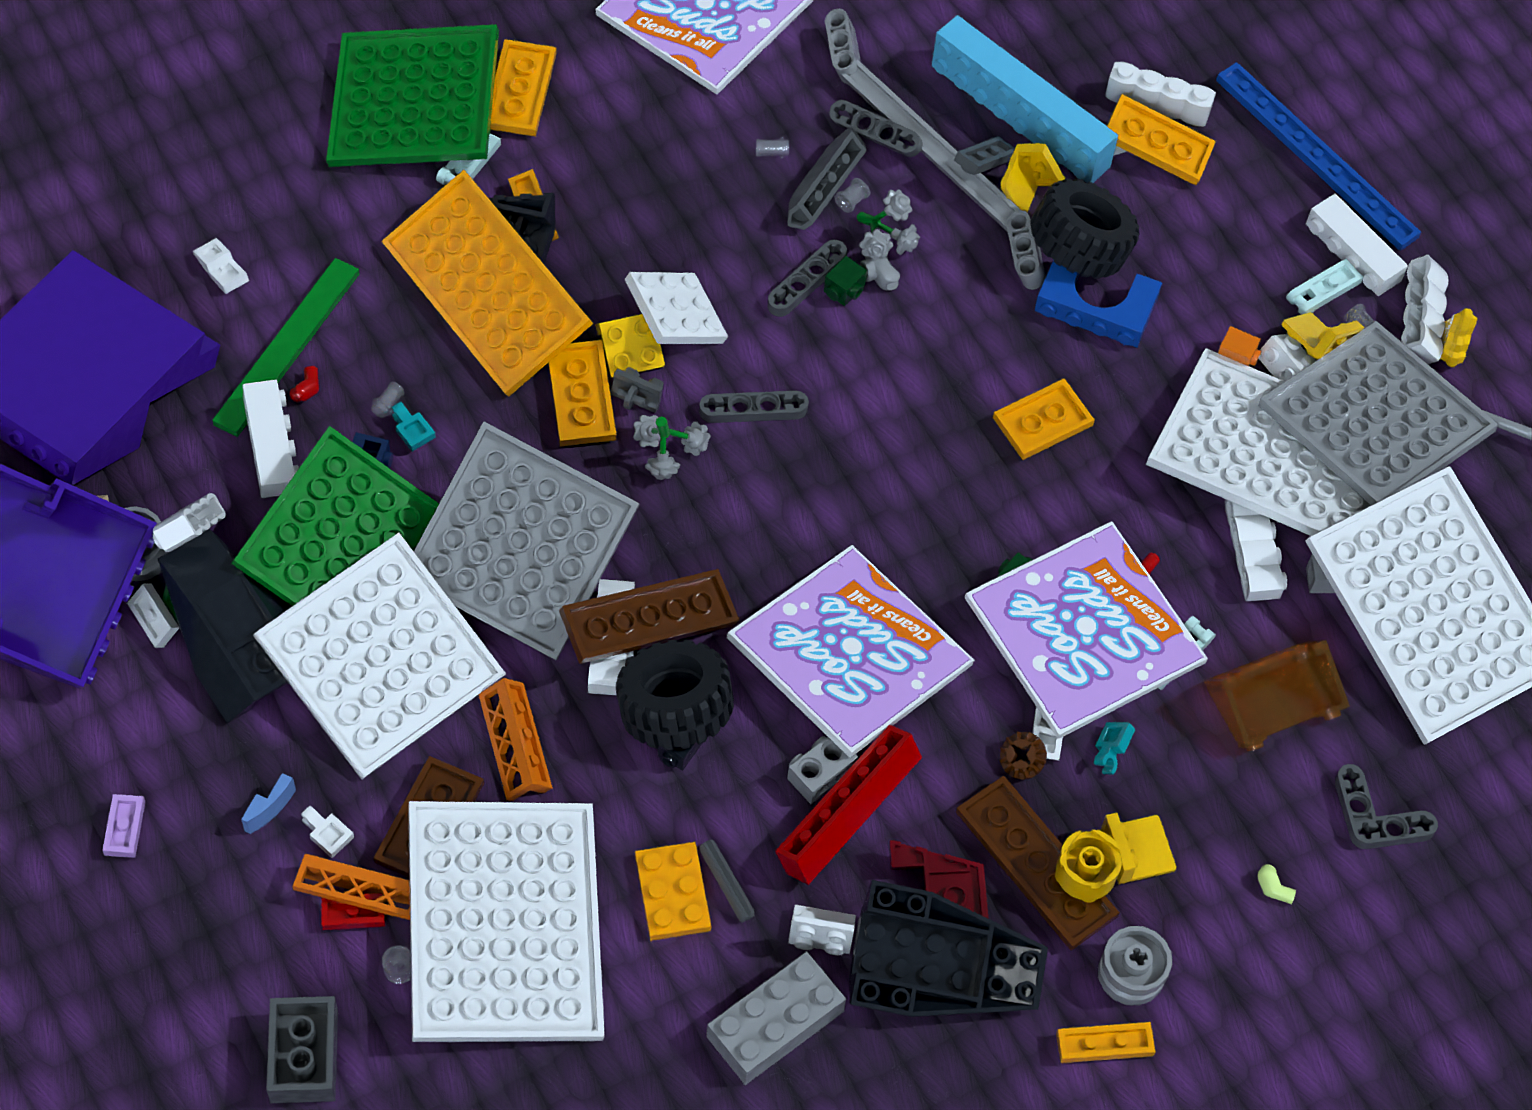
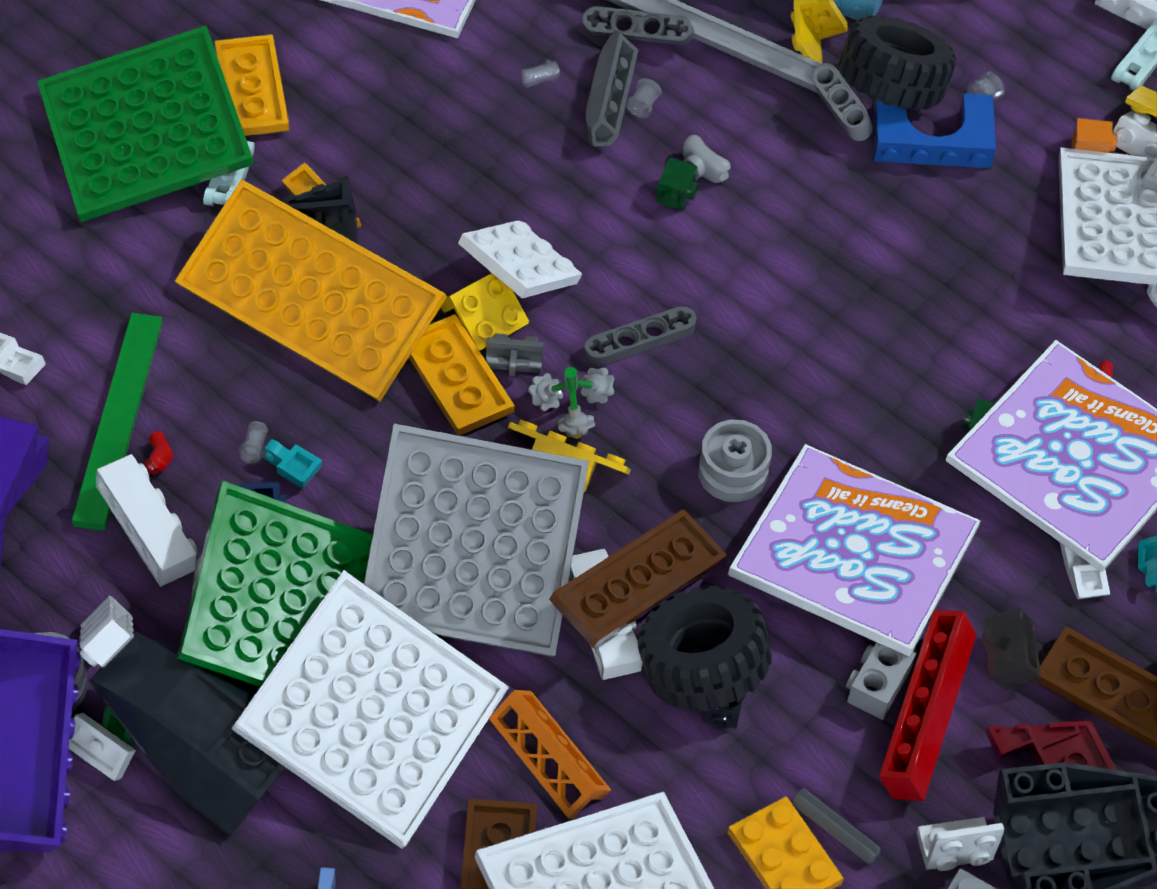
camera: 20 degrees left, 5 degrees down
dark grey beam [767,240,847,317] -> none
light grey plant [857,190,920,260] -> none
dark grey plate [953,137,1015,175] -> none
light orange plate [993,378,1095,460] -> none
reddish brown gear [999,732,1047,779] -> none
none -> yellow bracket [507,419,631,492]
none -> light grey wheel [698,419,772,502]
none -> clear wheel [967,72,1004,100]
none -> clear smoke brick [982,608,1041,690]

